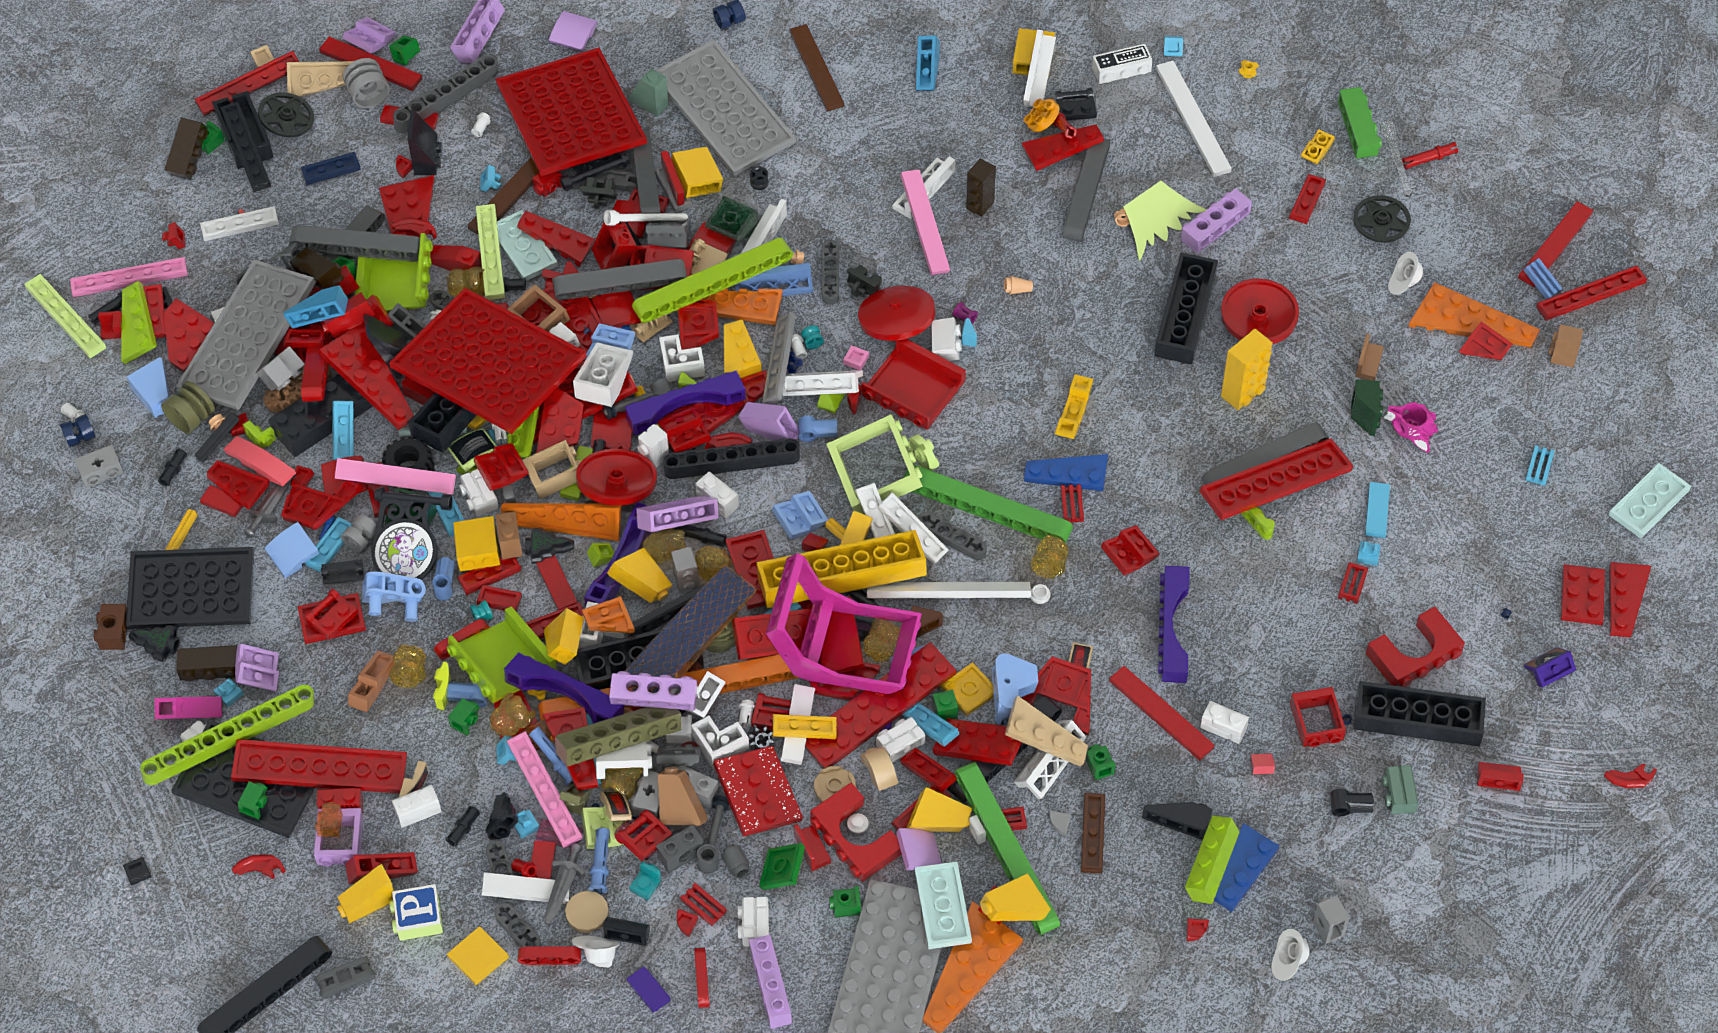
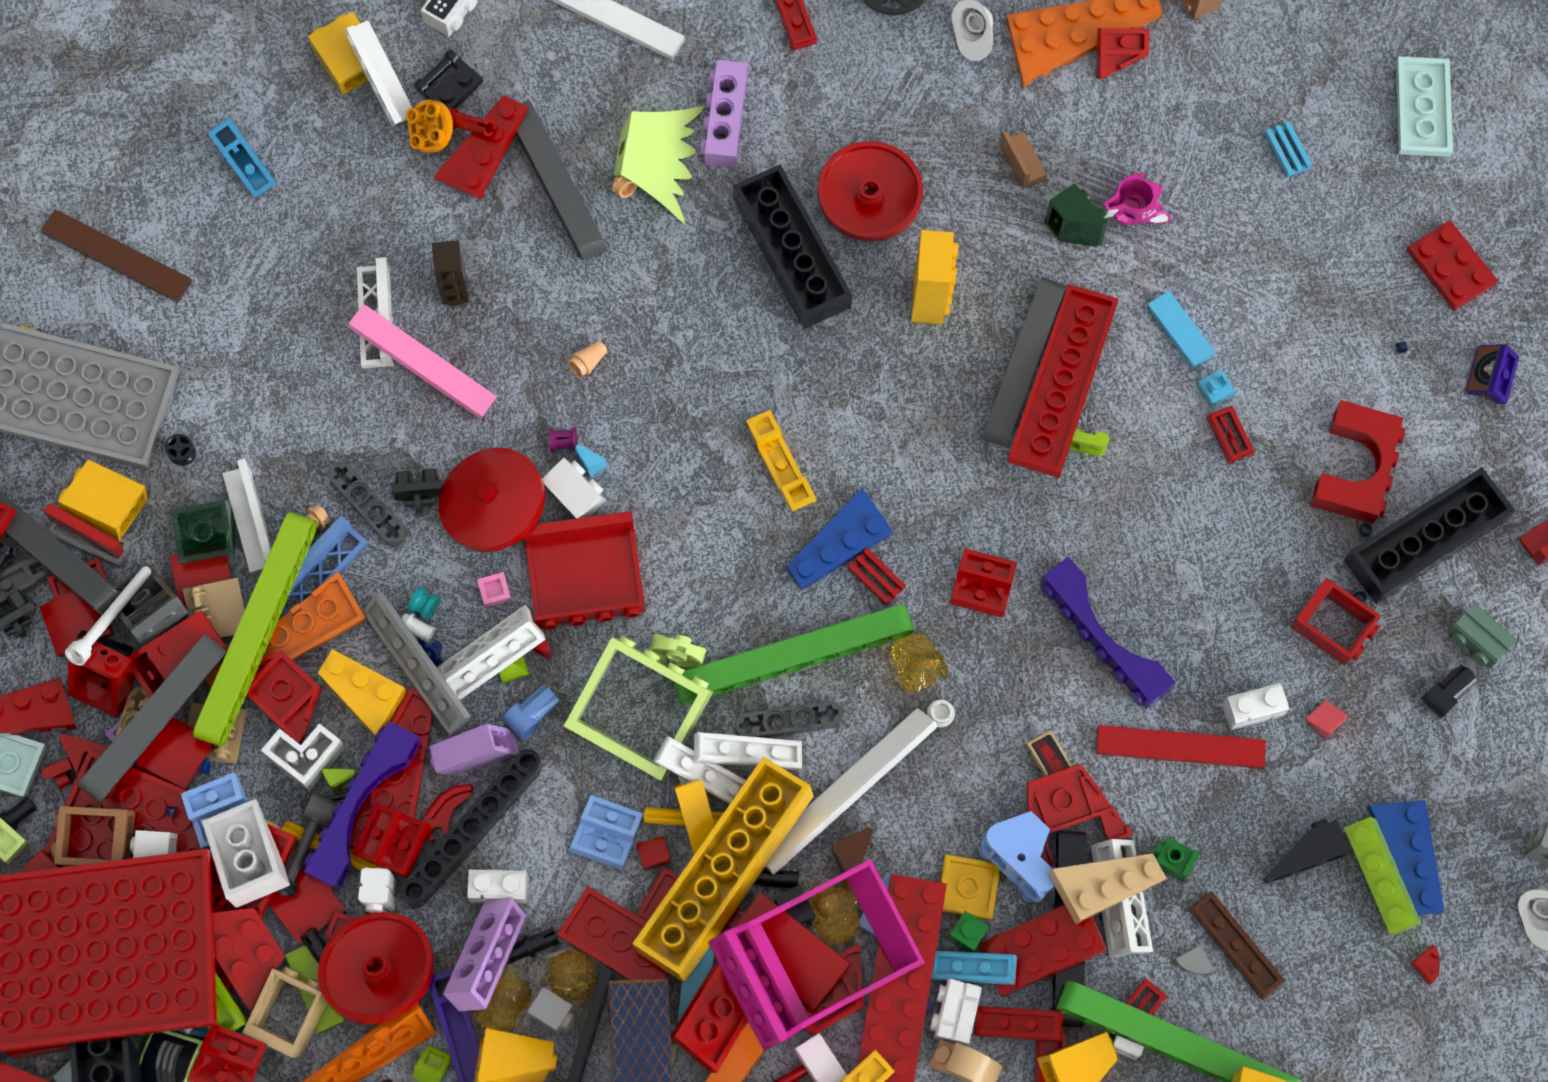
camera: 45 degrees left, 15 degrees up
red wing [1609,562,1652,638] -> none

